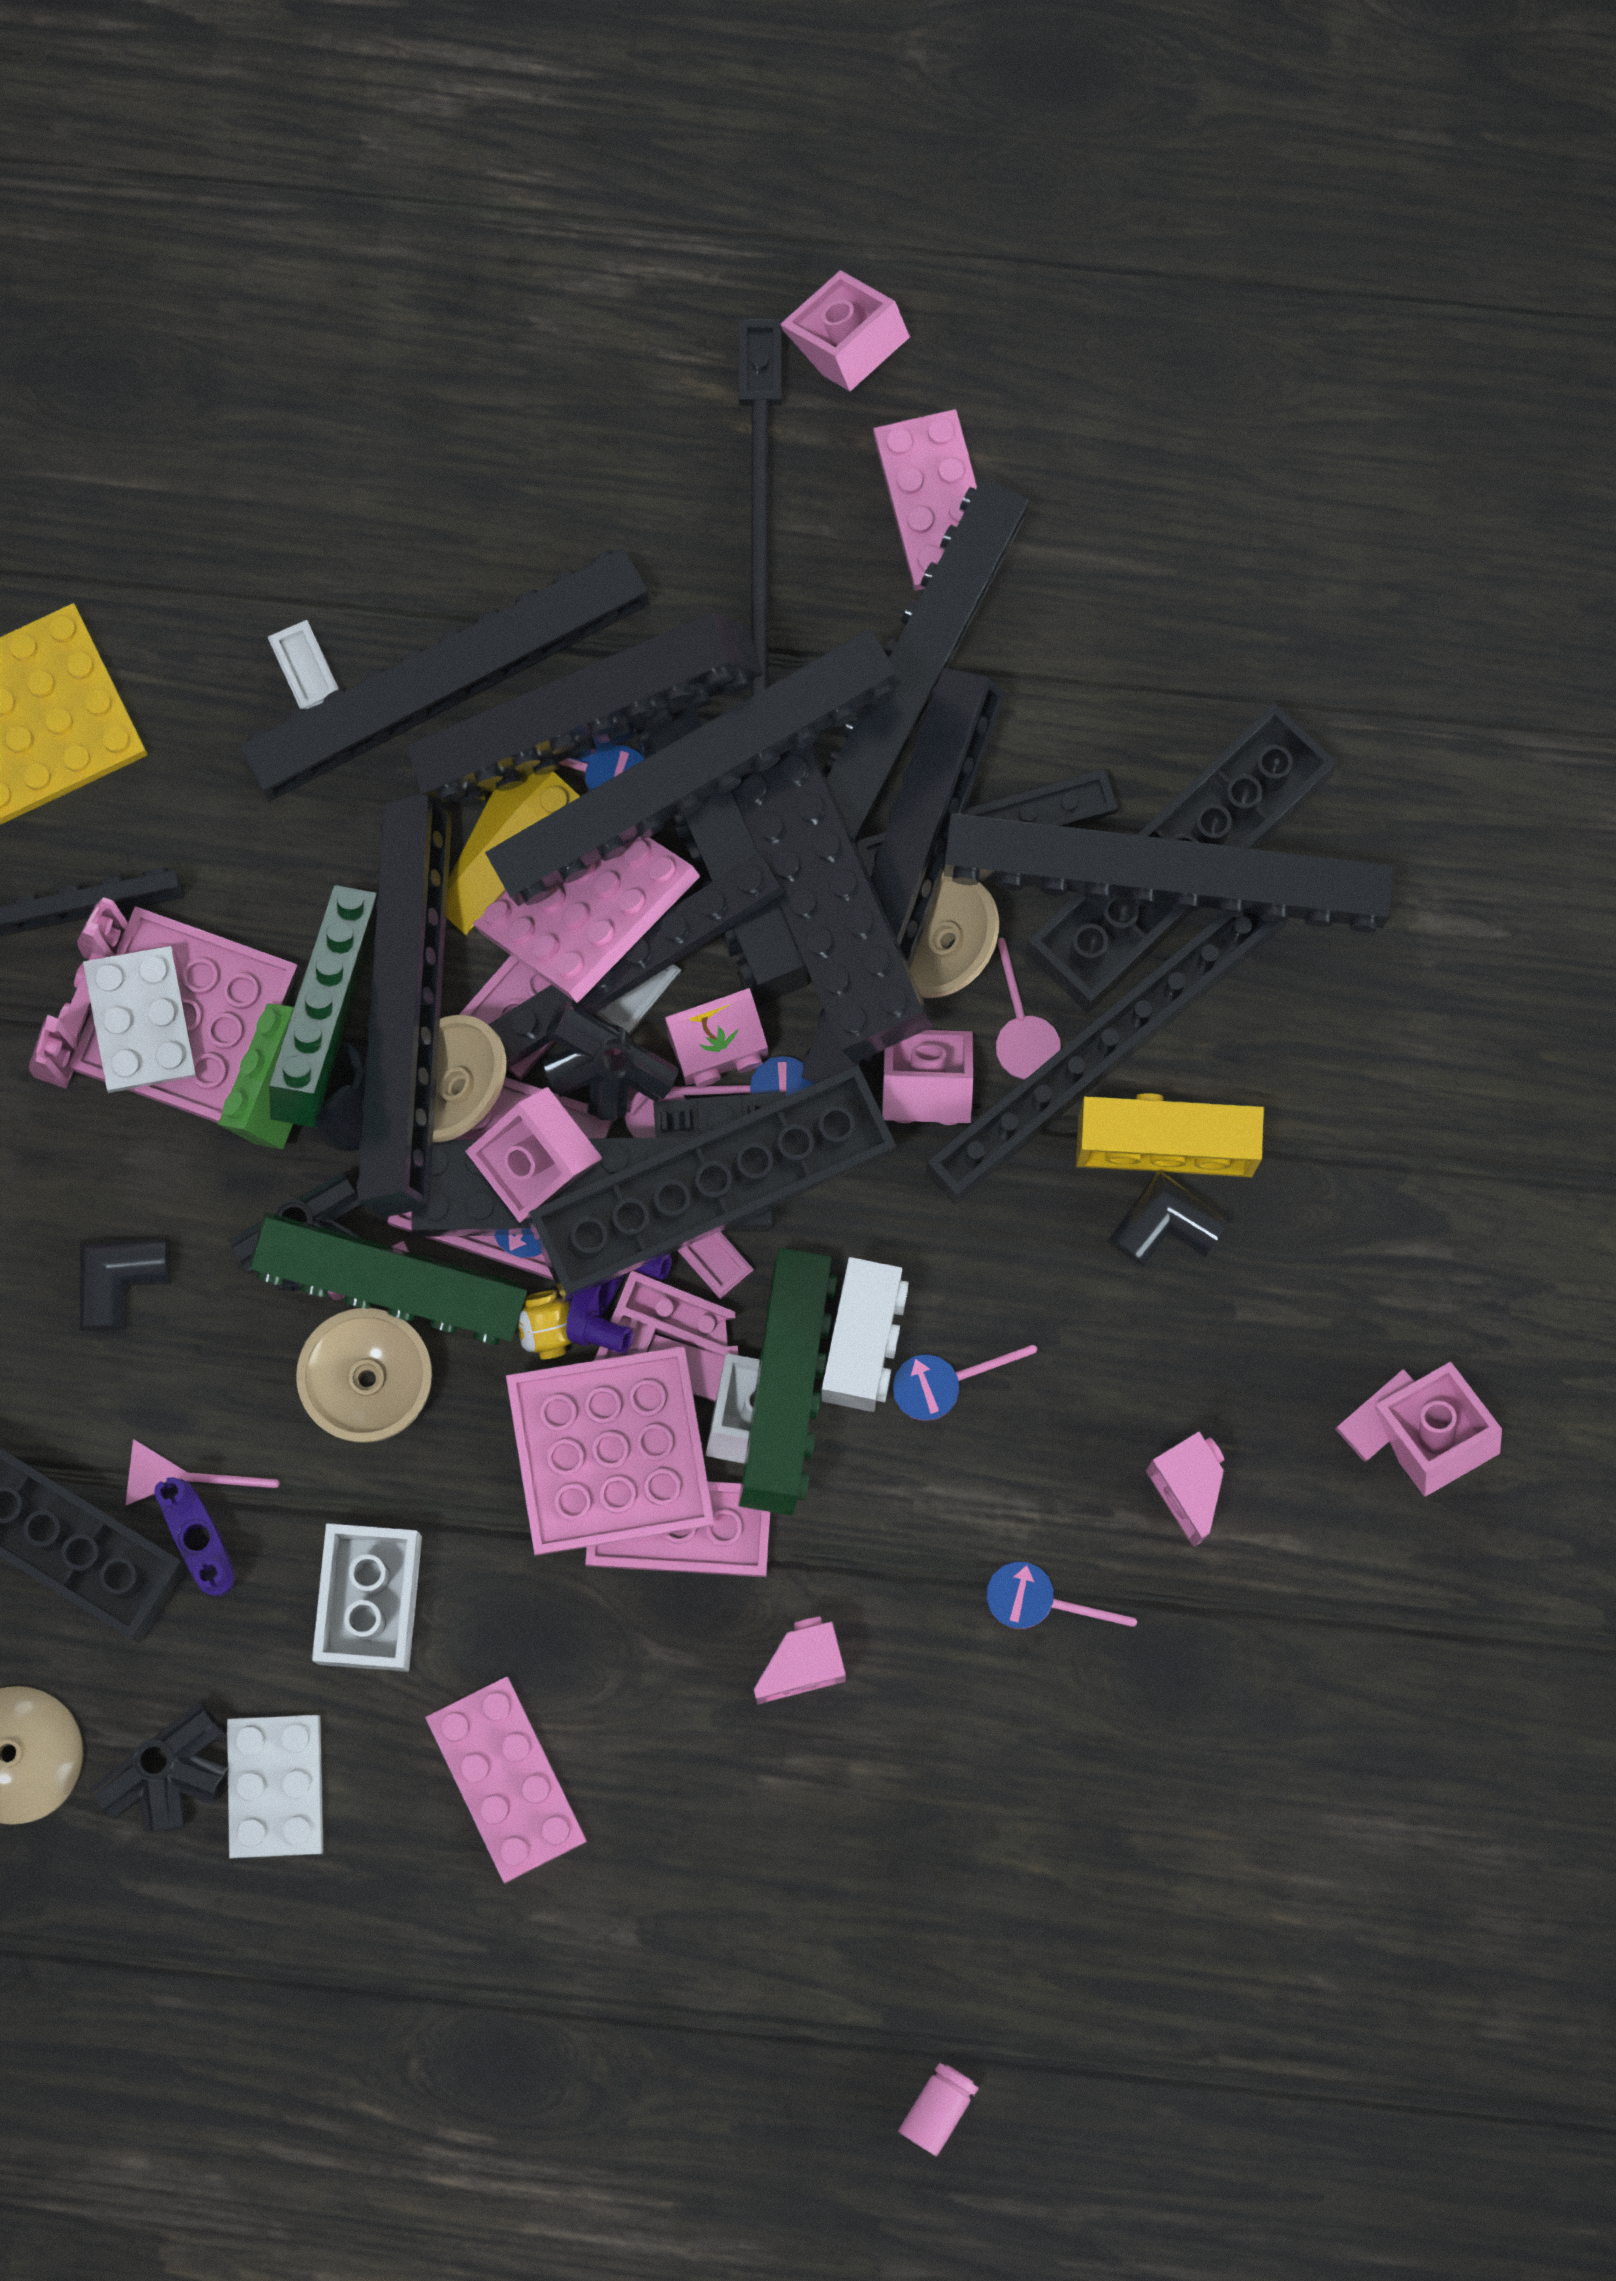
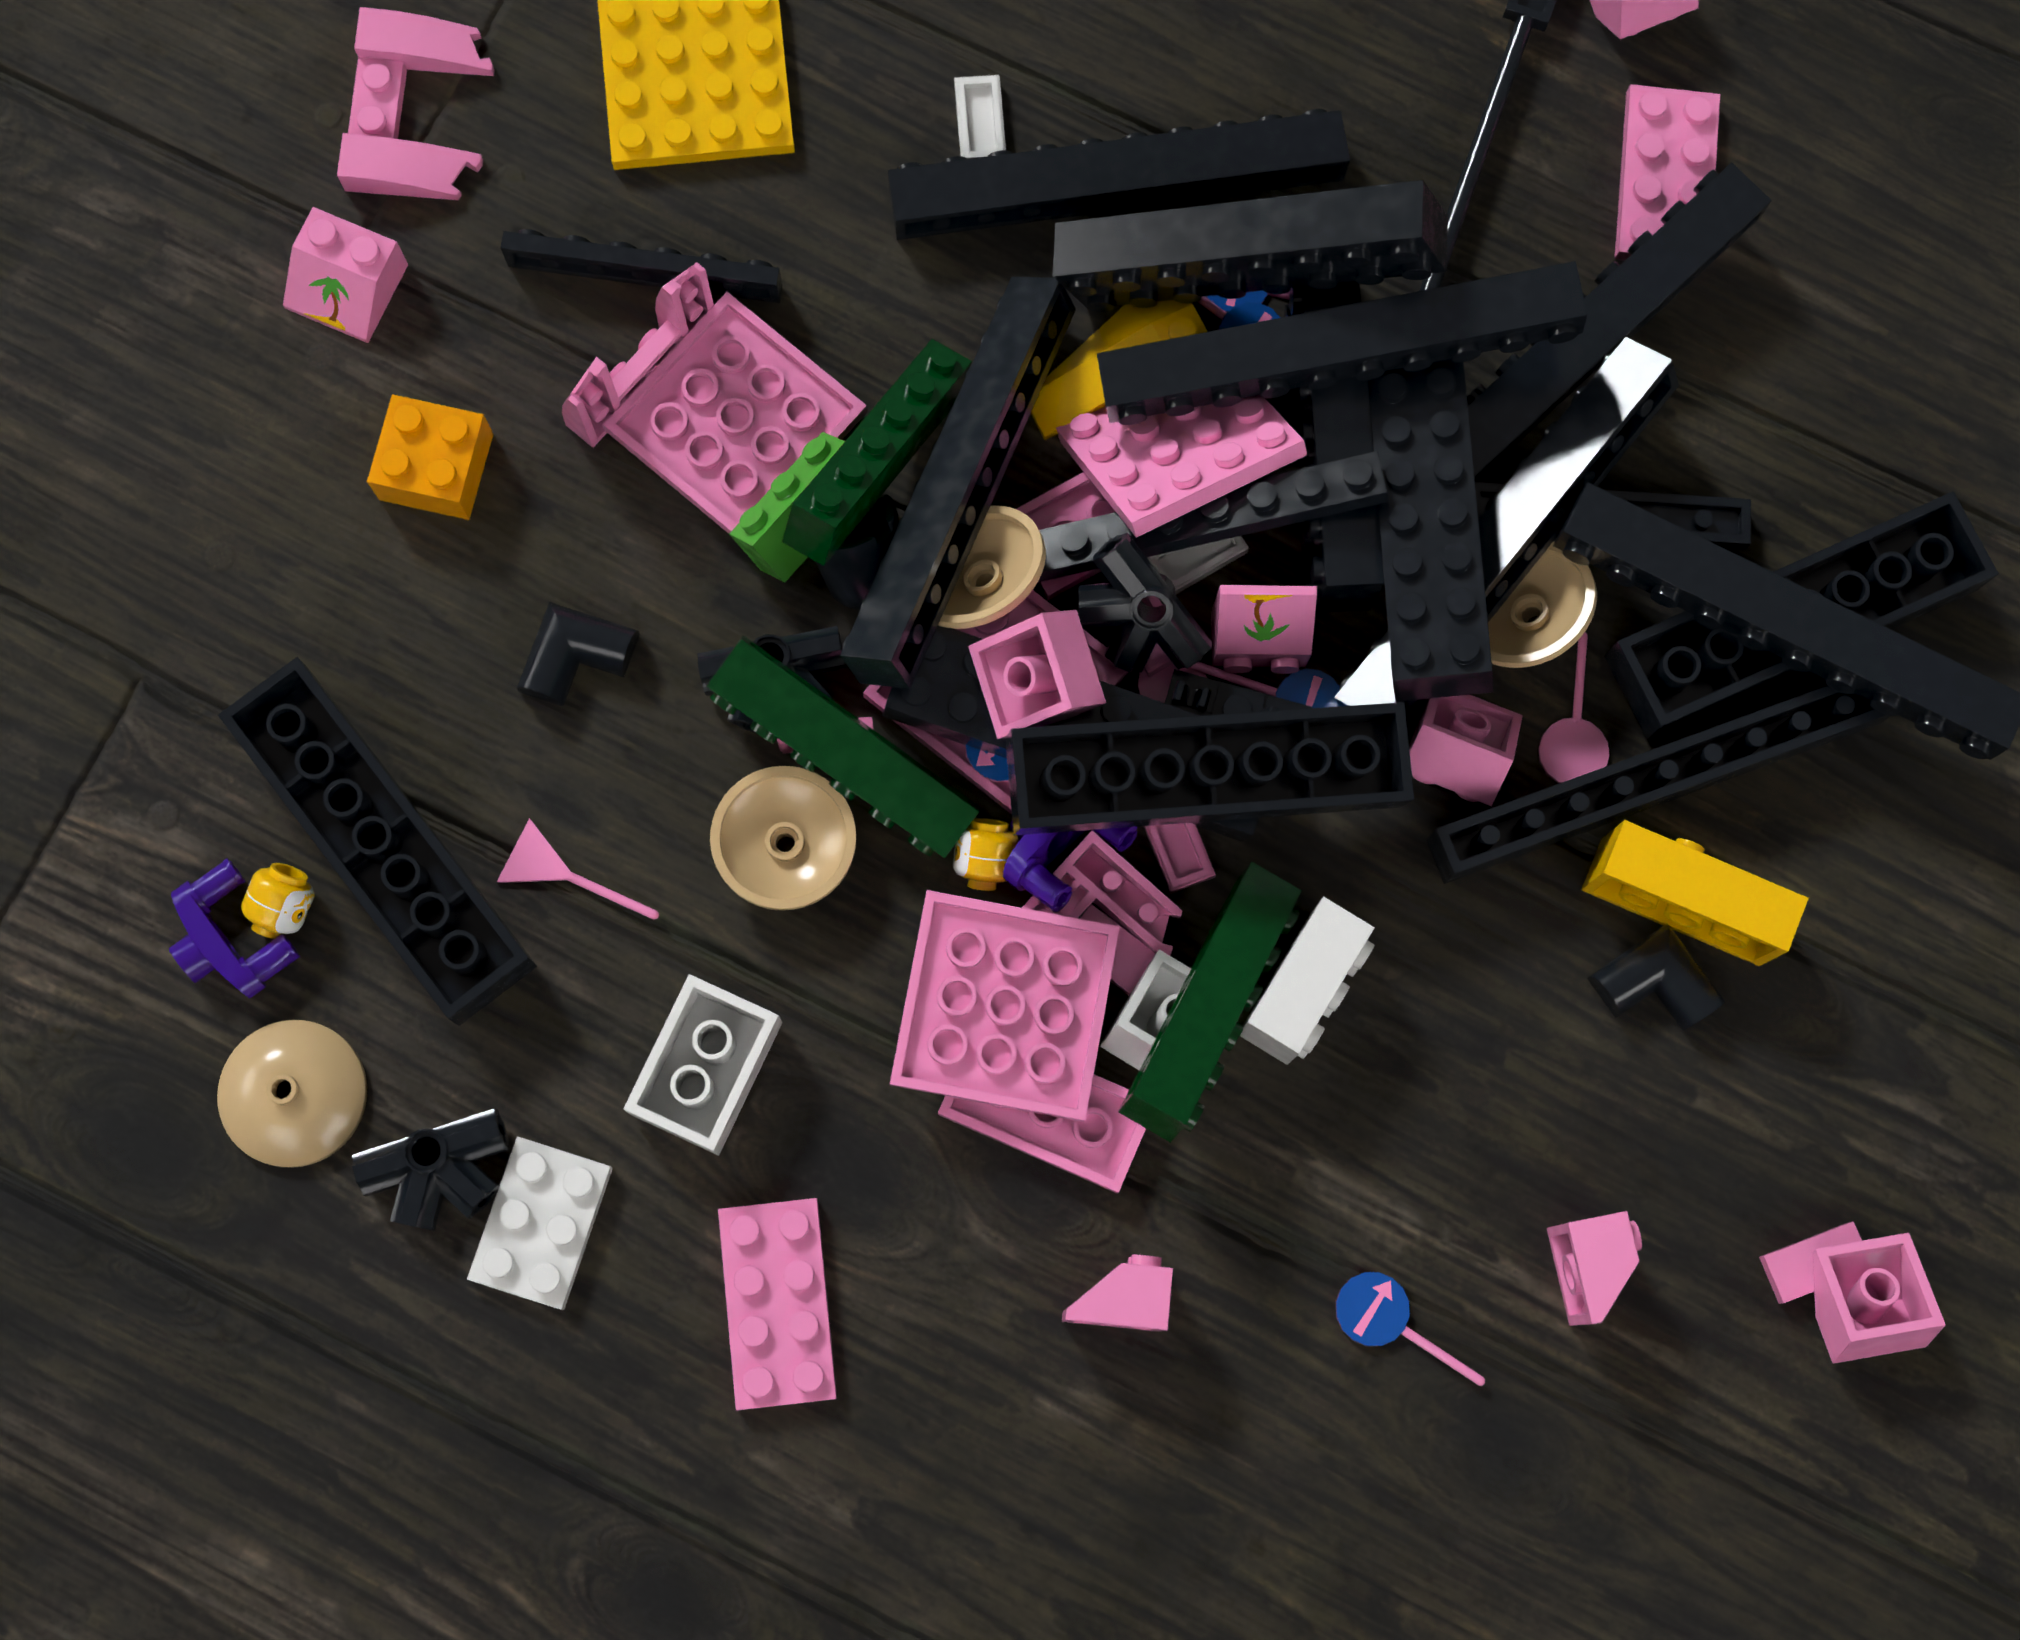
camera: 15 degrees right, 0 degrees up
white plate [83,946,196,1093] -> none
dark purple connector [154,1477,235,1597] -> none
blue piece [893,1345,1037,1421] -> none

